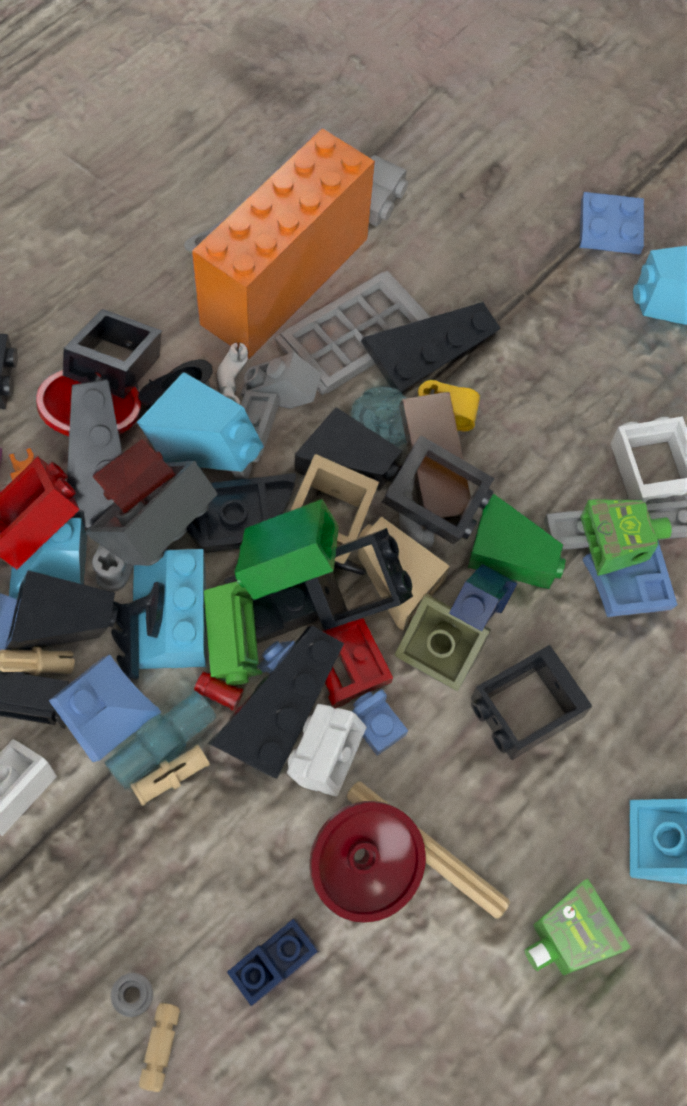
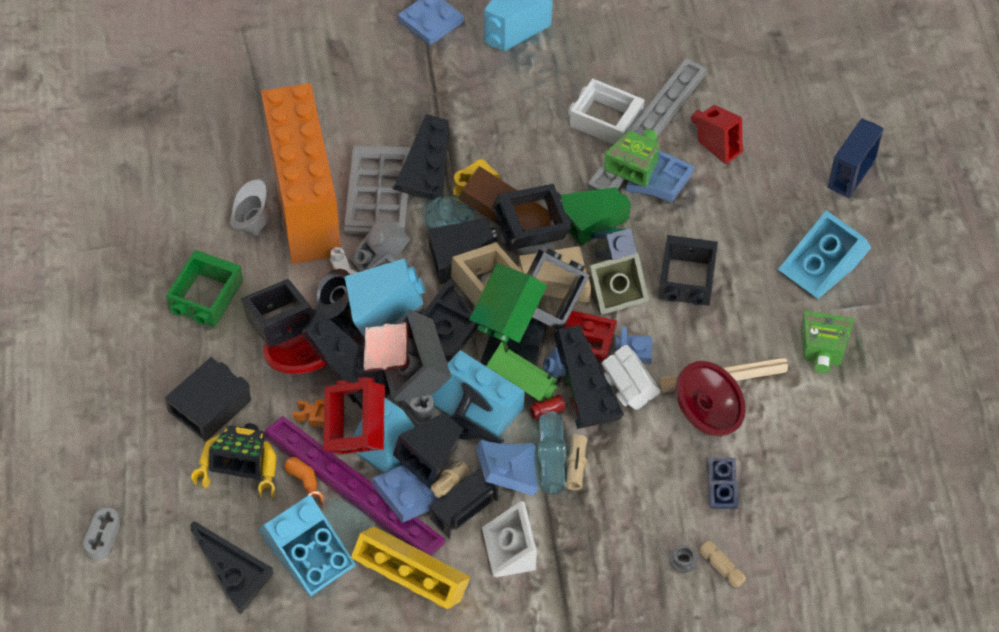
camera: 45 degrees left, 10 degrees down
none -> green window [166,250,243,327]

